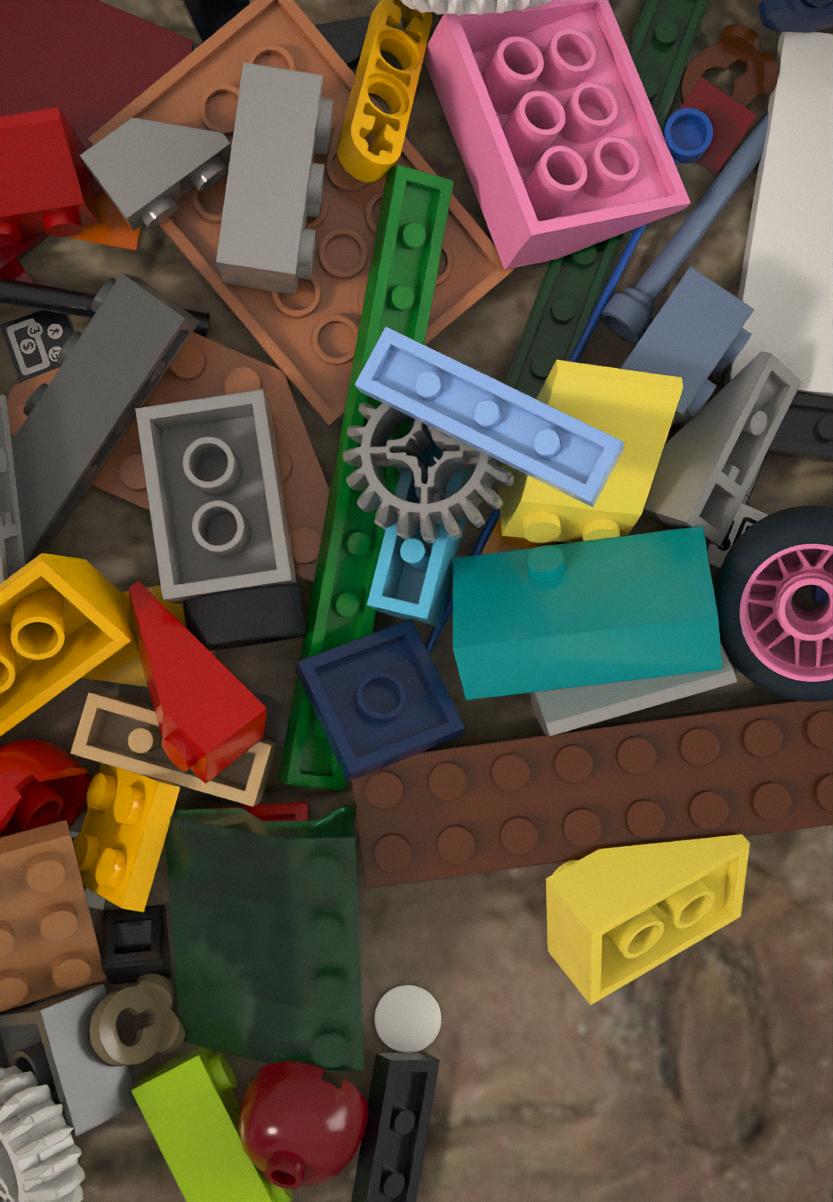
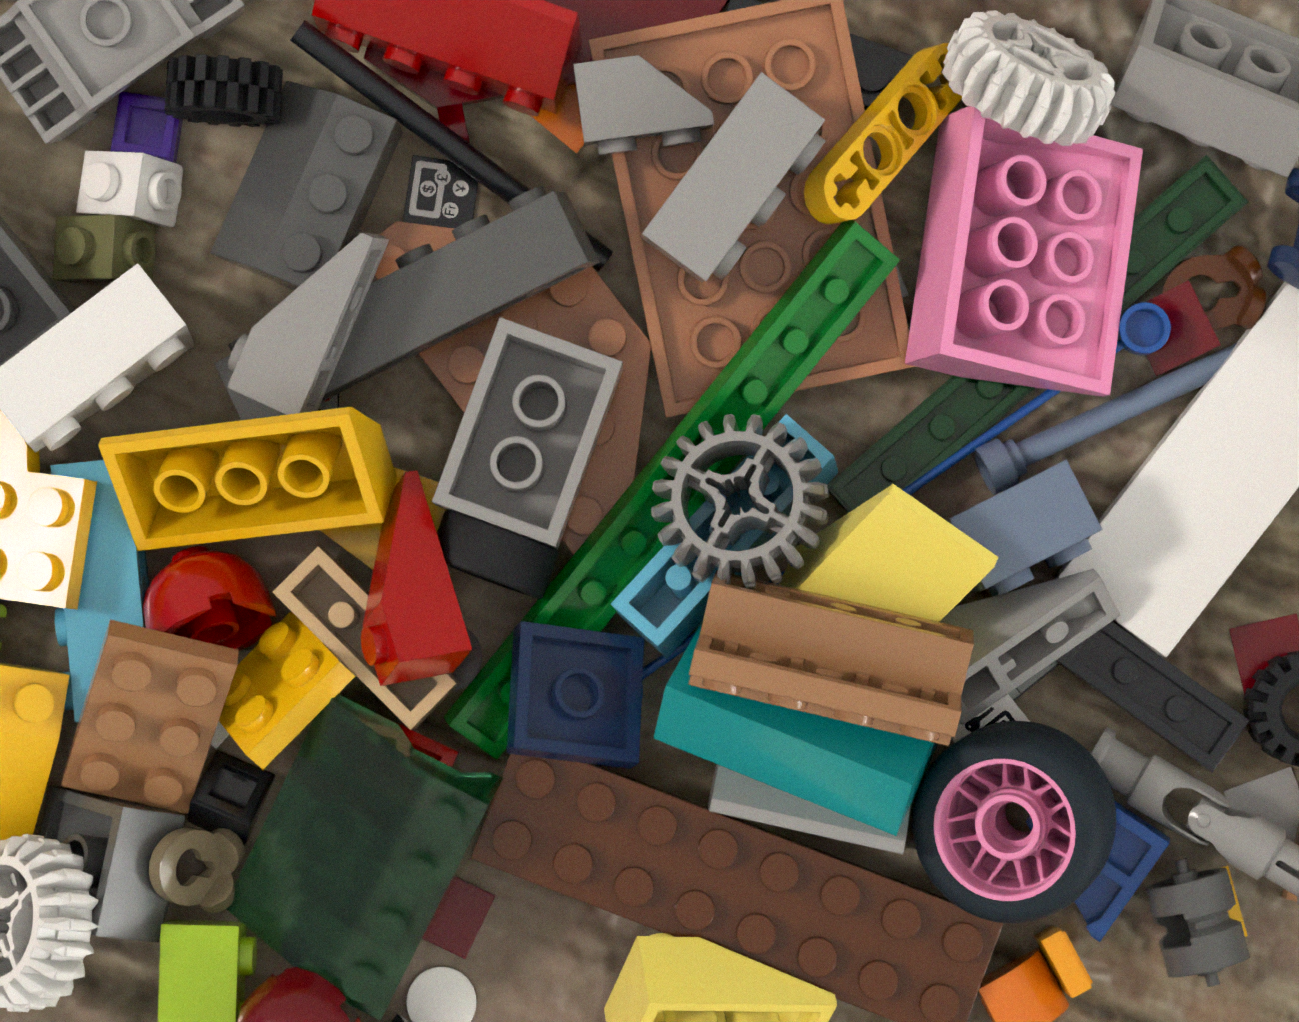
camera: 25 degrees right, 0 degrees up
light blue plate [355,327,625,507] -> none
none -> dark red sticker [403,866,495,959]
none -> medium nougat brick [688,570,974,746]

